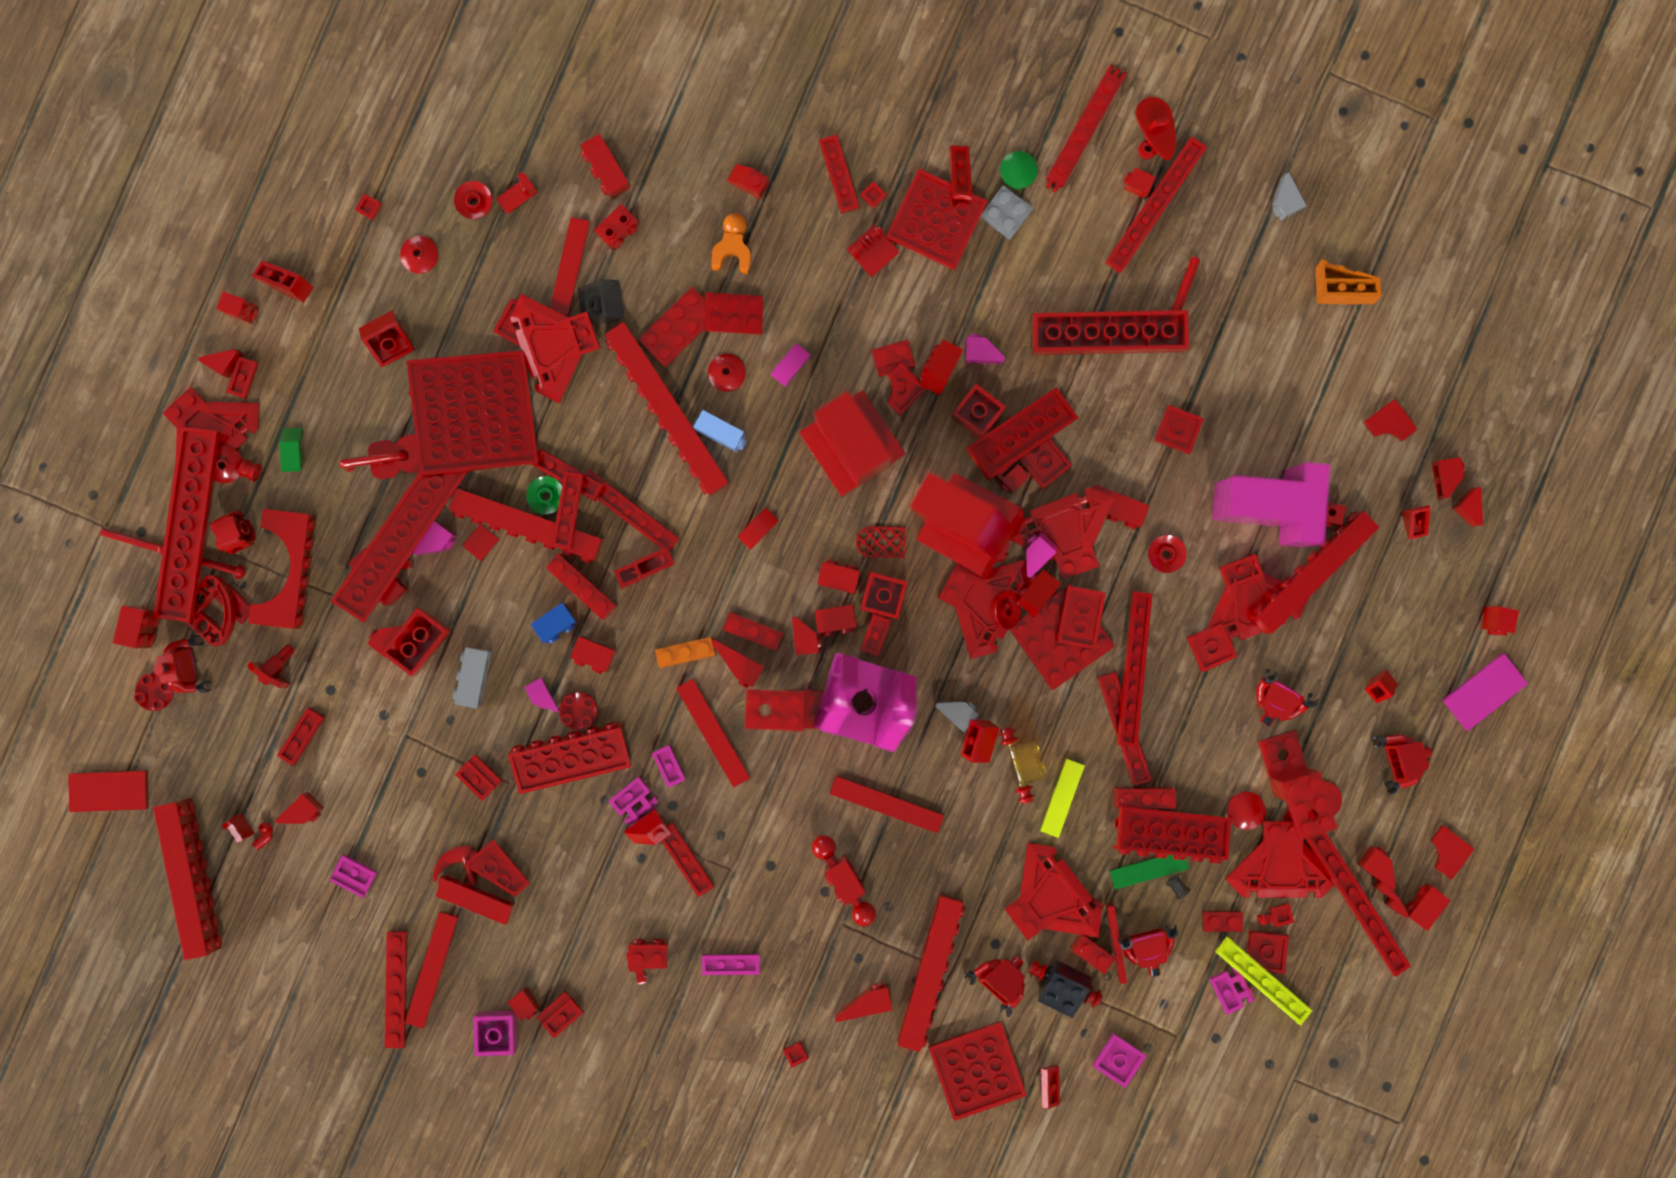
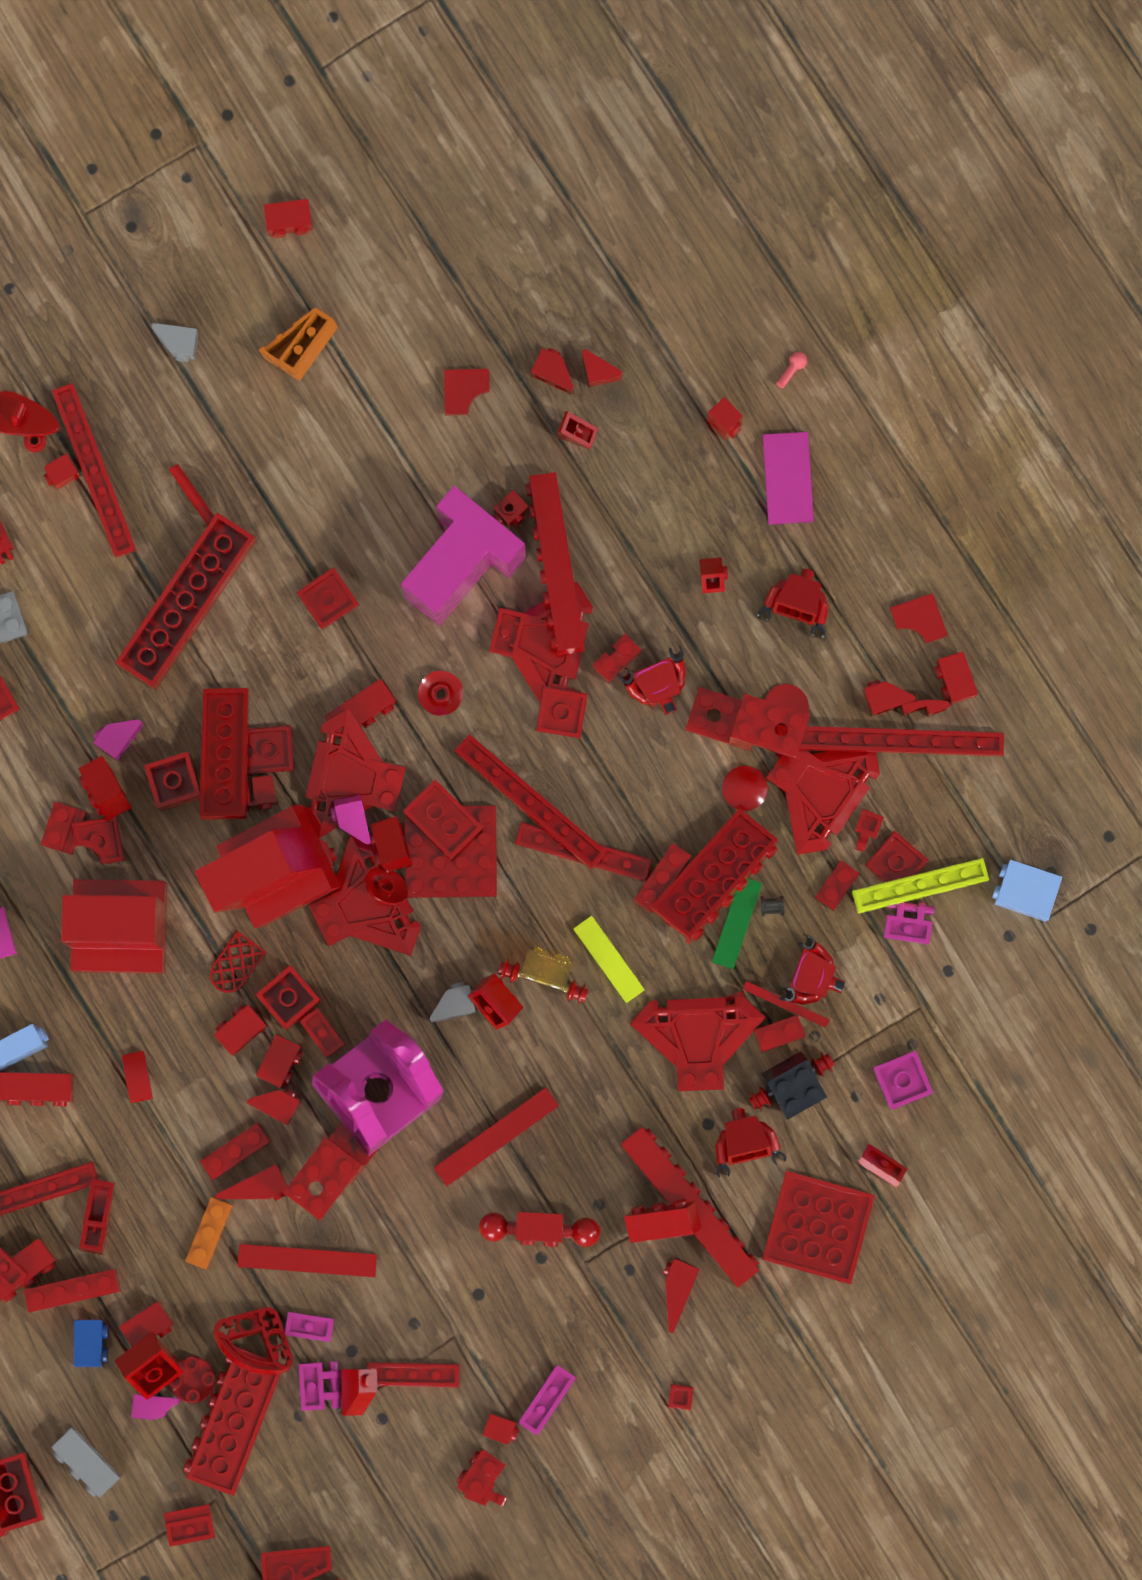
camera: 55 degrees left, 5 degrees down
none -> red brick [114,1332,184,1400]
none -> red beam [213,1307,293,1375]
none -> red brick [263,199,313,238]
none -> red brick [482,1413,519,1445]
none -> red brick [593,633,641,685]
none -> red brick [624,1199,701,1243]
none -> coral bar [776,351,807,388]
none -> light blue brick [992,860,1062,922]

